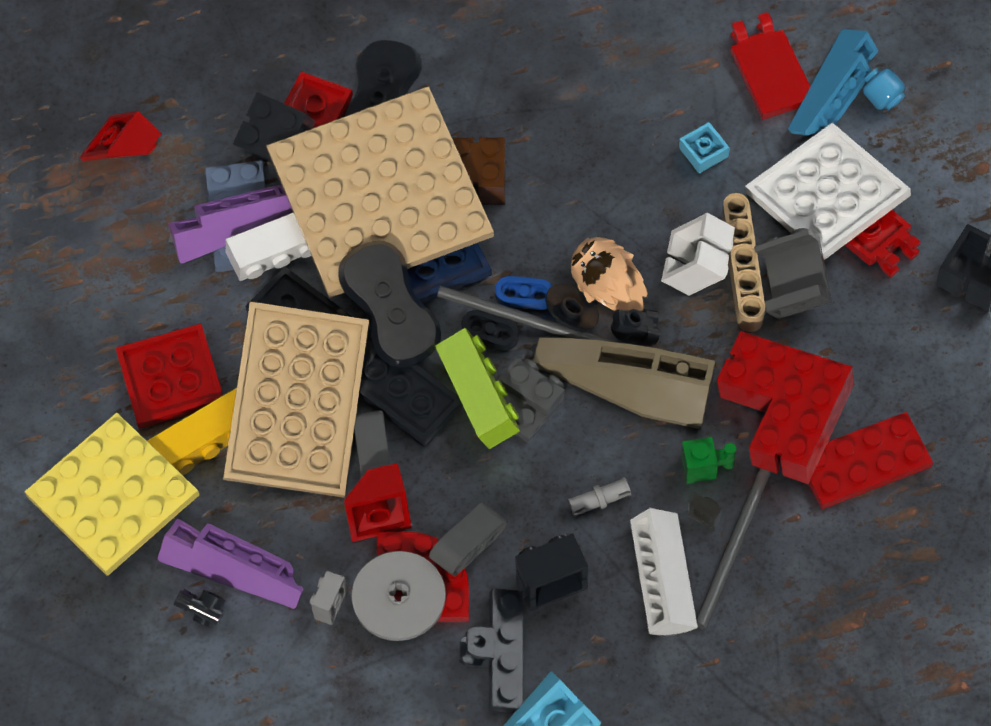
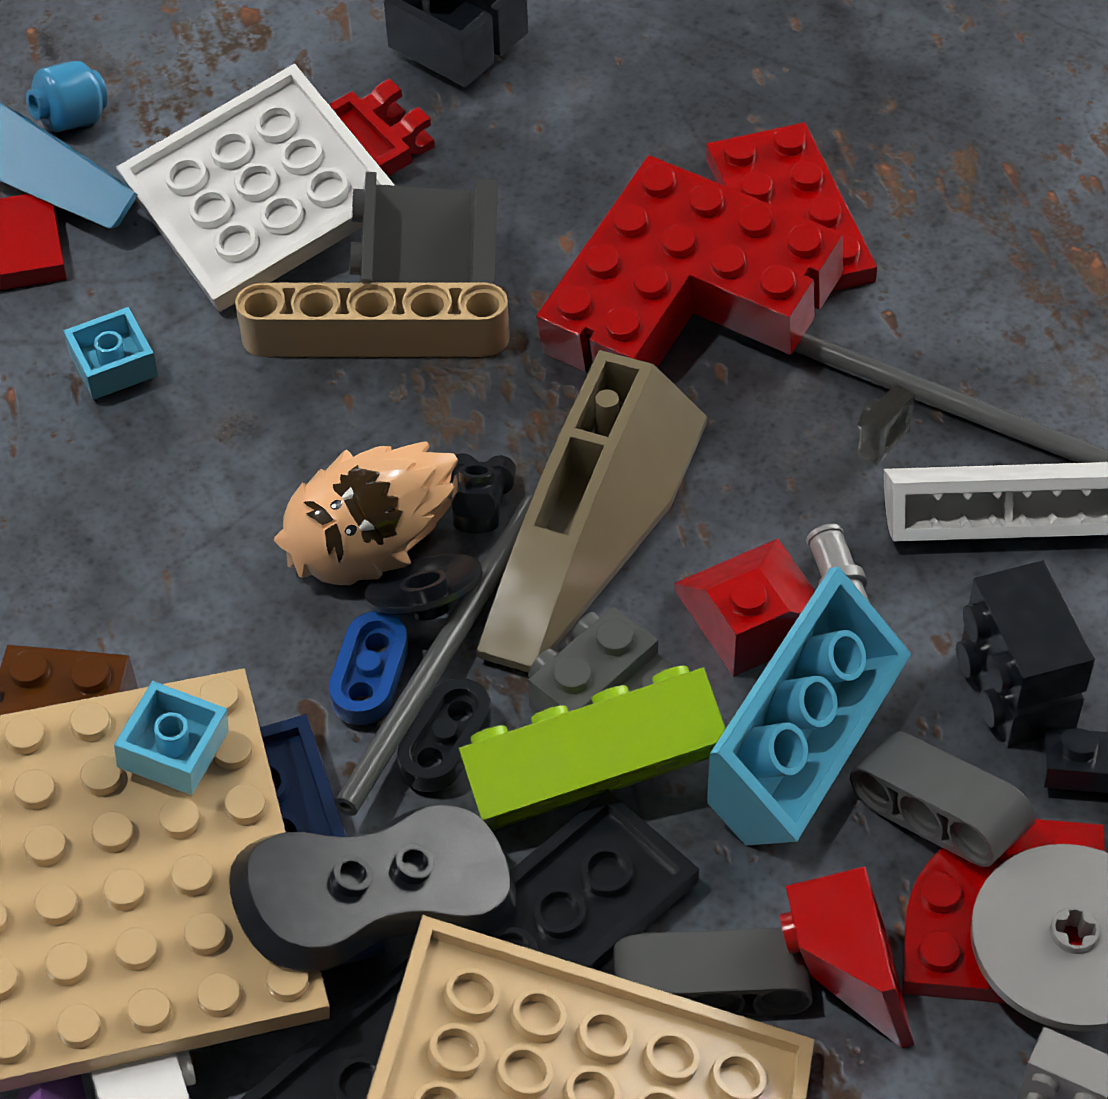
camera: 85 degrees left, 10 degrees down
white piece [661,213,735,296] -> none
green brick [681,437,736,484] -> none
none -> medium azure piece [114,681,229,795]
none -> red slope [674,538,815,677]
none -> medium azure slope [707,566,911,846]

